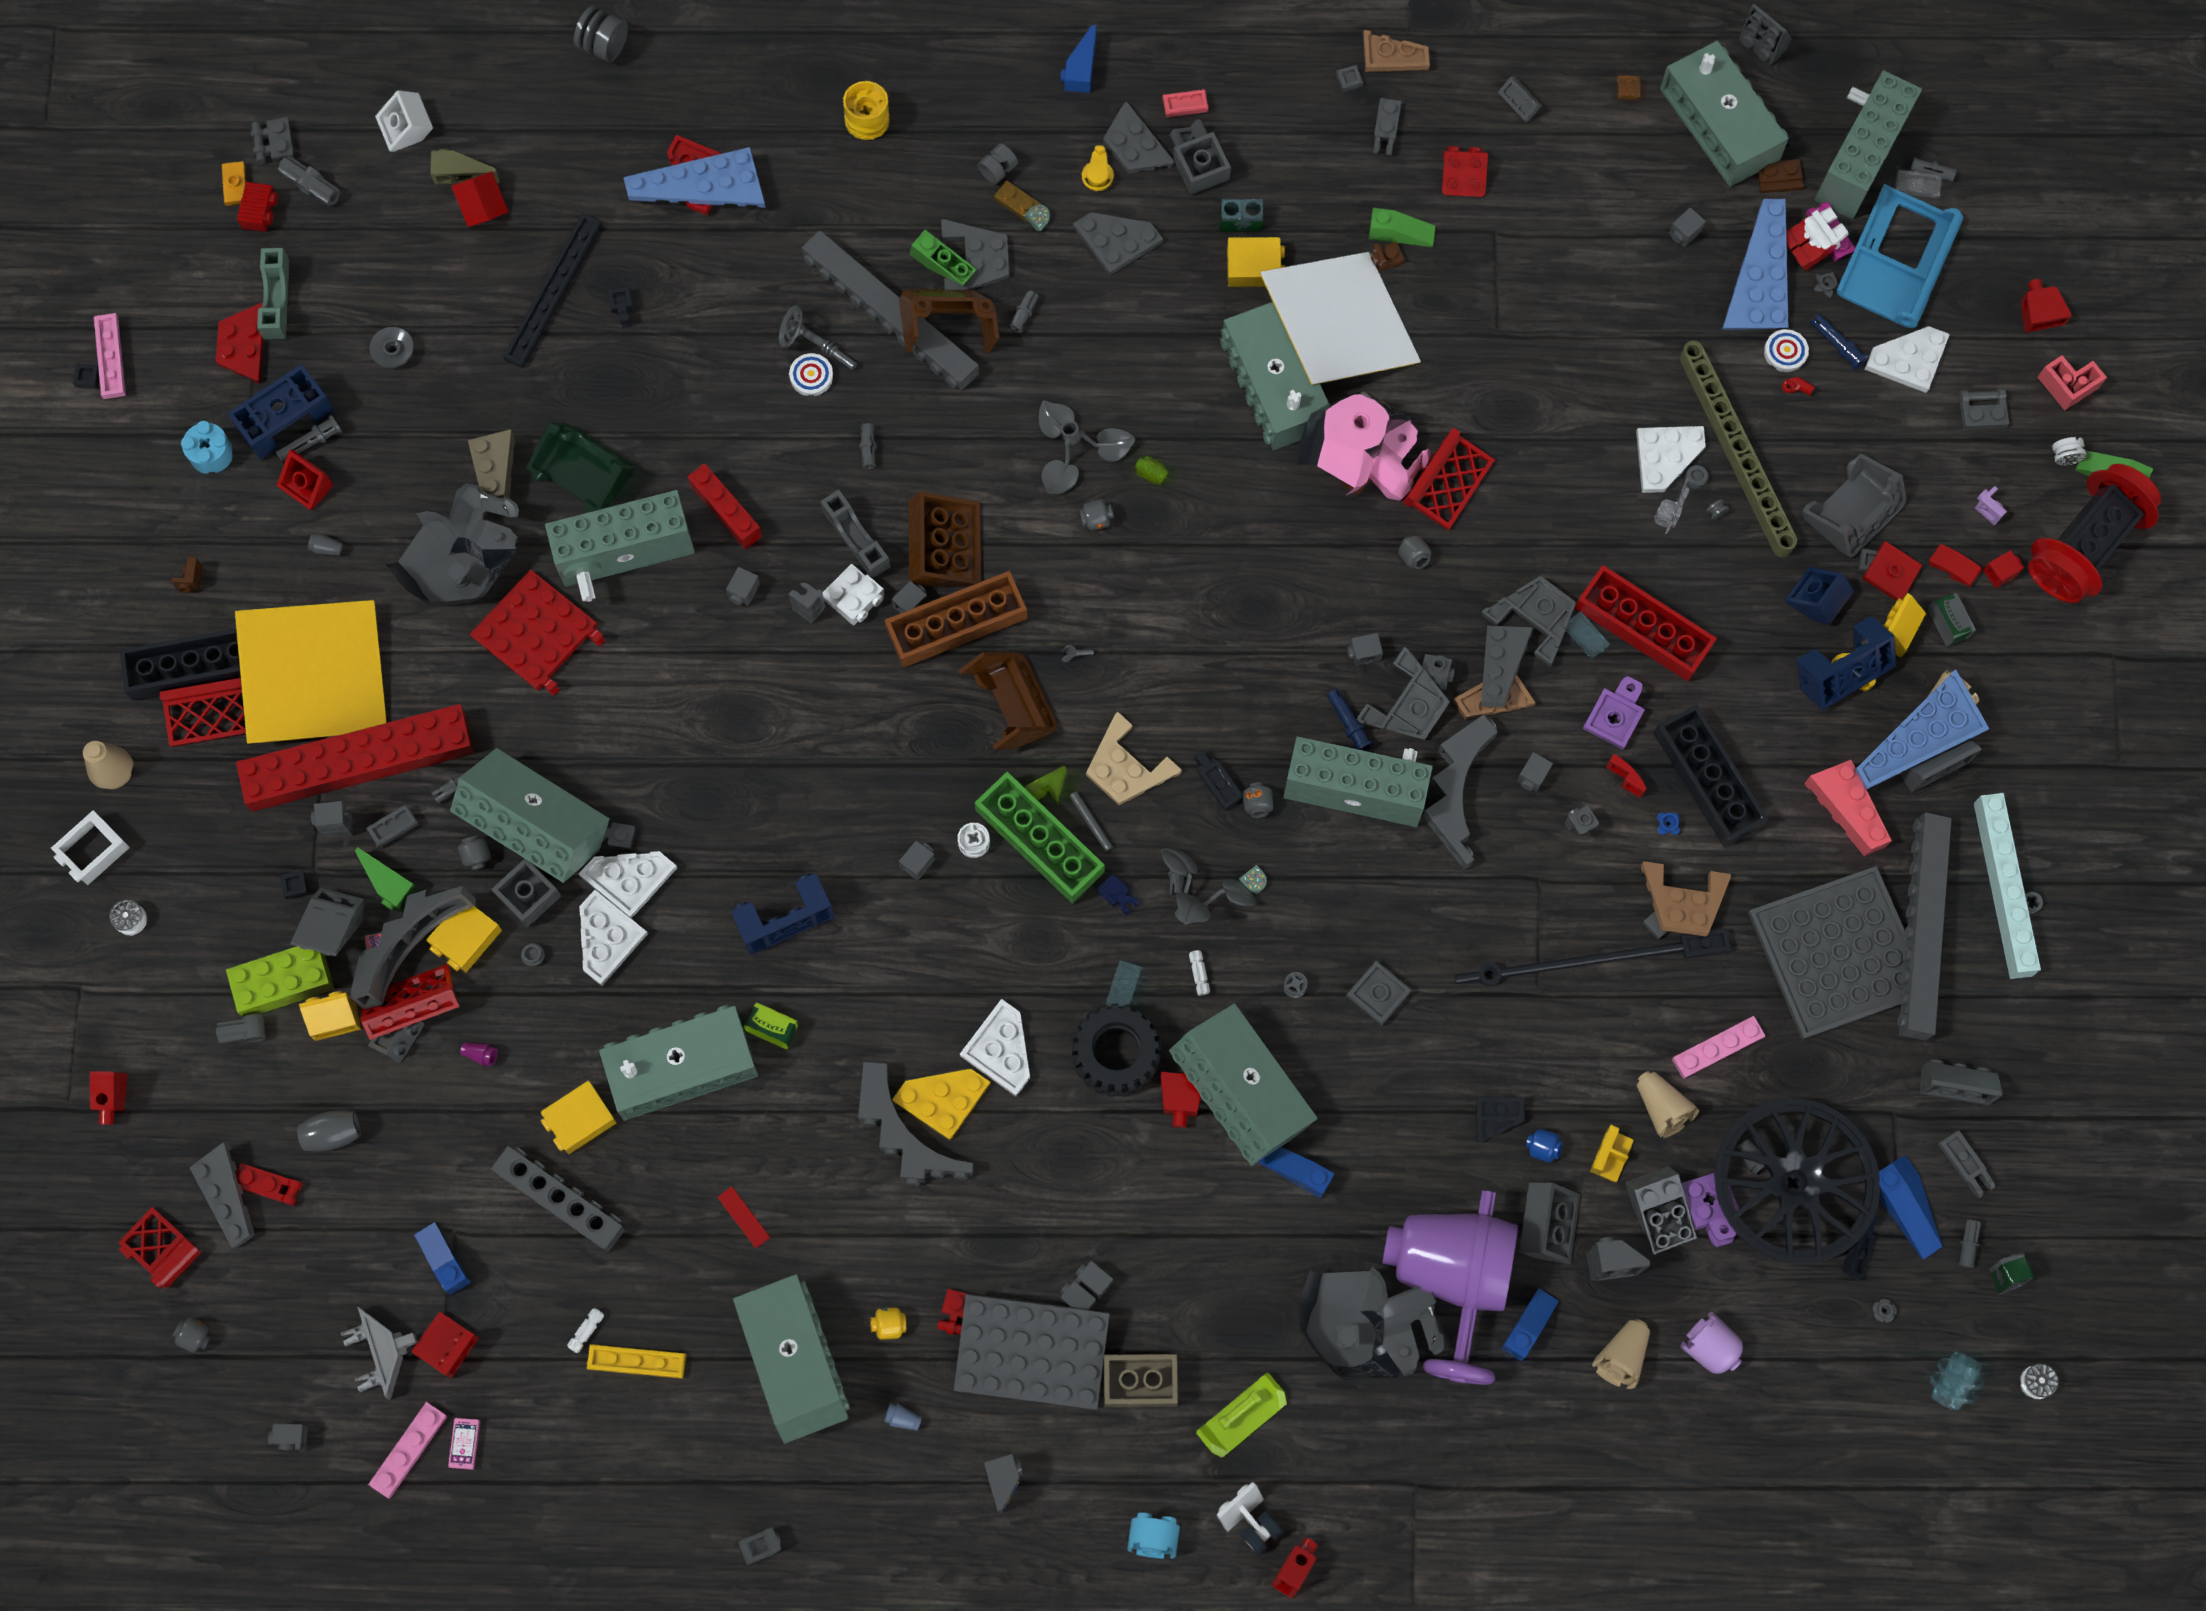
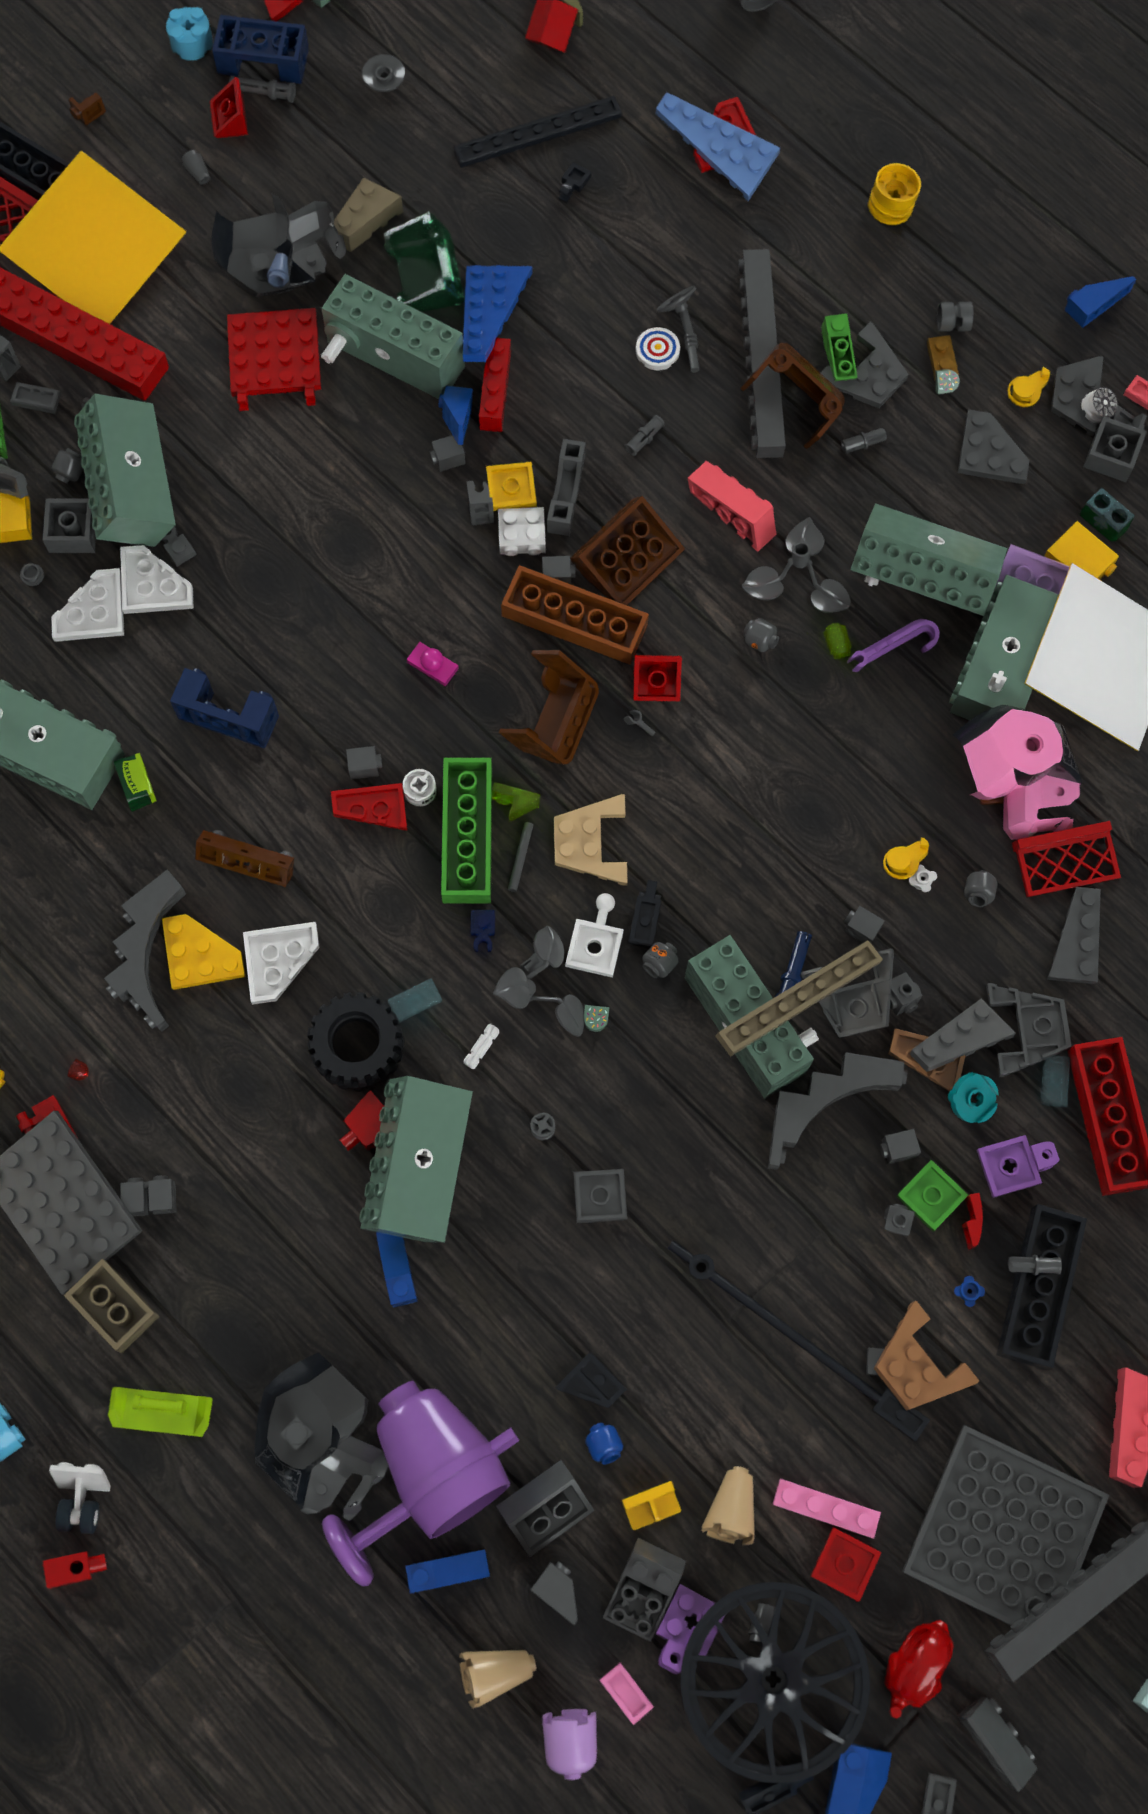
camera: 45 degrees right, 0 degrees up
none -> clear red hinge [67,1059,89,1081]
none -> reddish brown piece [195,830,294,887]
none -> sand blue cone [267,253,289,288]
none -> red wing [331,783,408,831]
none -> dark pink tile [407,642,459,687]
none -> blue slope [439,386,473,445]
none -> blue wing [463,265,532,362]
none -> yellow plate [486,462,537,511]
none -> white plate [565,893,624,978]
none -> bright pink tile [600,1663,654,1725]
none -> red slope [633,655,682,701]
none -> coral wedge [688,461,776,552]
none -> dark tan plate [716,940,883,1057]
none -> red plate [810,1527,882,1602]
none -> medium lavender piece [847,619,940,672]
none -> sand green piece [850,503,1007,616]
none -> yellow piece [883,838,929,879]
none -> red piece [884,1620,954,1718]
none -> bright green plate [896,1160,968,1232]
none -> white plate [909,865,937,892]
none -> teal plate [948,1072,999,1123]
none -> lavender plate [995,544,1070,594]
none -> dark grey axle [1008,1255,1062,1276]
none -> dark grey wing [1047,887,1101,984]
none -> white wheel [1081,387,1118,423]

